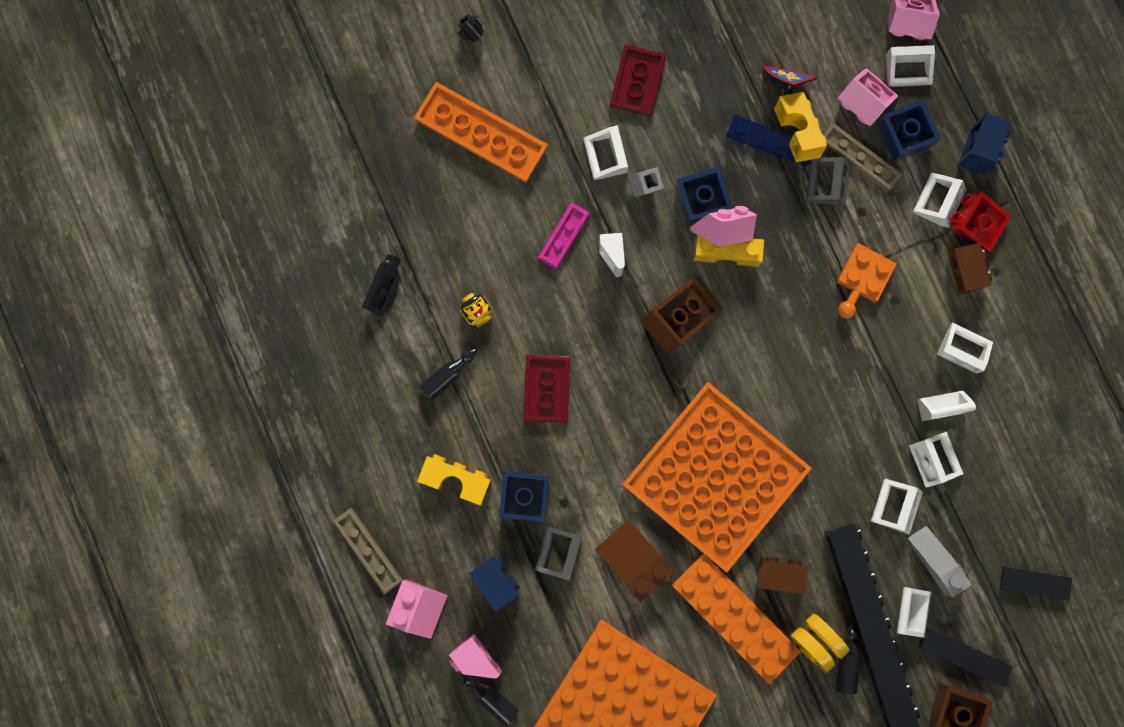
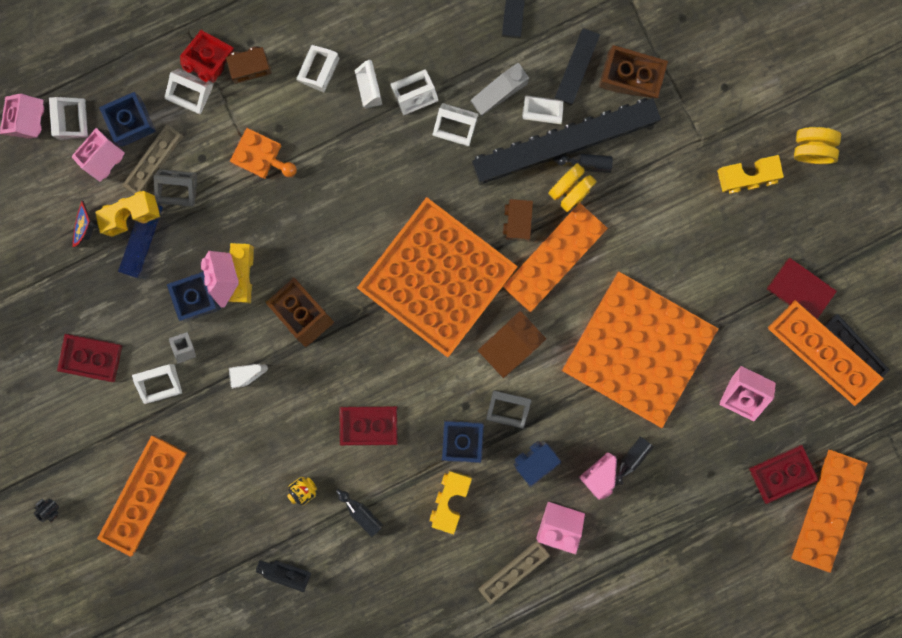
camera: 90 degrees left, 5 degrees up
dark pink tile [538,202,590,270] -> none
dark blue brick [958,113,1011,175] -> none

